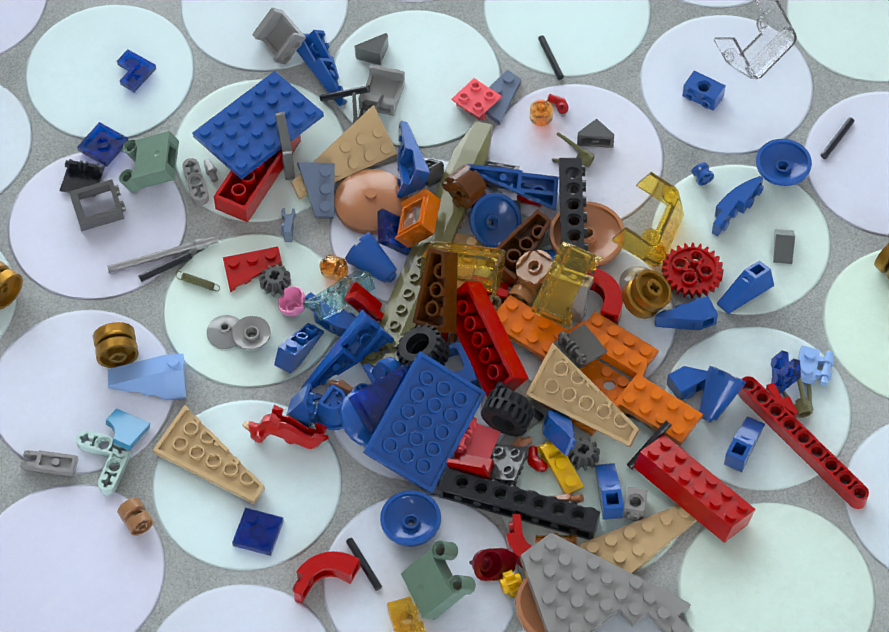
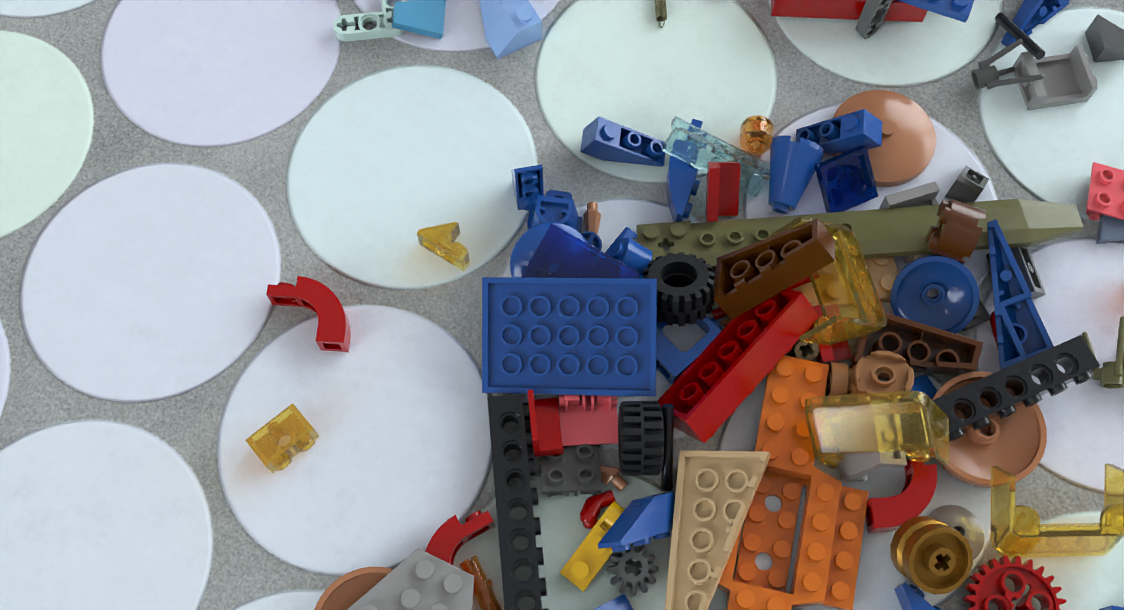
camera: 65 degrees right, 10 degrees up
medium nougat wheel [117,497,154,536] -> none
tan wing [153,405,265,505] -> none
light grey dish [207,315,239,349] -> none
red wing [223,246,282,292] -> none
light grey dish [232,316,271,350] -> none
clear blue plate [232,507,284,556] -> none
red animal [242,405,329,449] -> none
dark grey gear [259,264,291,297] -> none
bright pink hair [278,286,307,317] -> none
sand blue plate [281,208,296,242] -> none
tan wing [291,105,398,199] -> none
sand blue wing [297,162,335,219] -> none
blue wedge [302,310,394,389] -> none
black bar [346,538,382,591] -> none
blue dish [380,490,441,547] -> none
orange window [395,189,441,248] -> none
blue wedge [397,121,430,198] -> none
sand green piece [401,540,476,620] -> none
dark red piece [469,548,516,581] -> none
yellow gear [499,570,522,597] -> none
dark grey hinge [553,324,607,369] -> none
nougat bar [554,494,584,504] -> none
none -> clear yellow slope [417,222,470,272]
none -> blue slope [796,109,882,153]

